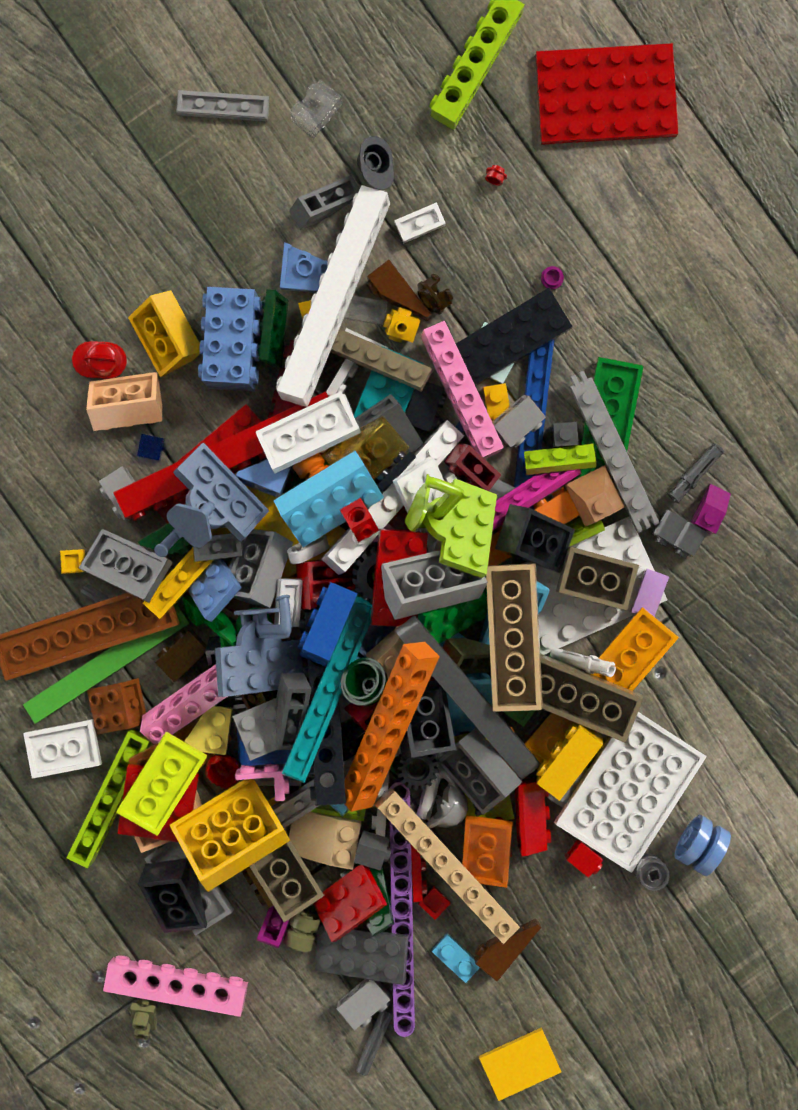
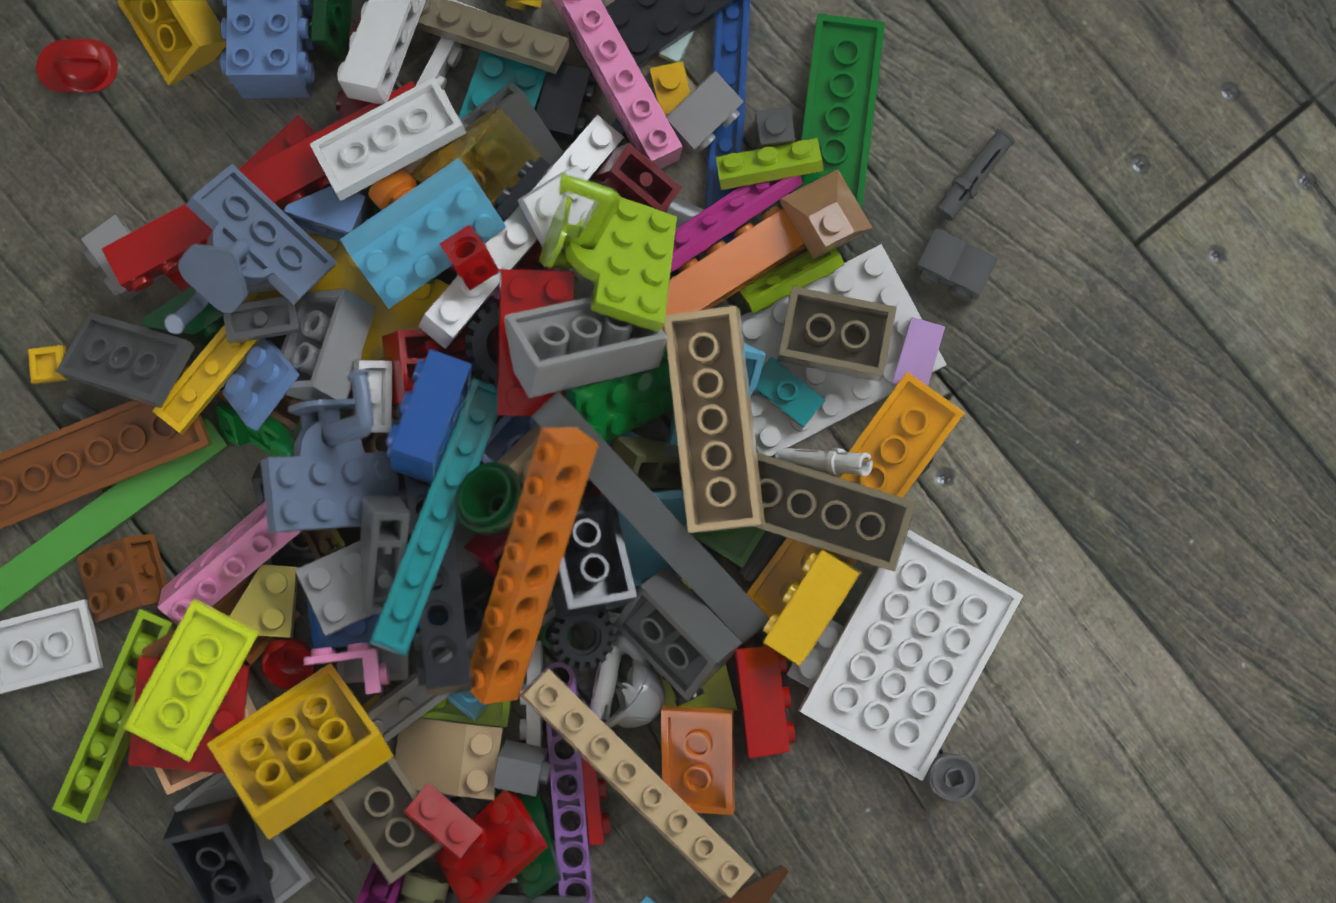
camera: 10 degrees left, 5 degrees down
light nougat slope [86,372,163,431] -> none
clear blue tile [137,434,165,461] -> none
dark brown brick [155,630,207,683] -> none
white beam [287,535,329,564] -> none
red plate [418,886,451,920] -> none
black slope [495,504,575,573] -> none
red brick [564,839,603,878] -> none
light grey hinge [570,371,659,533] -> none
medium blue wheel [674,815,731,876] -> none
magenta slope [690,484,731,535] -> none
none -> red plate [403,783,483,860]
none -> teal plate [755,356,826,428]

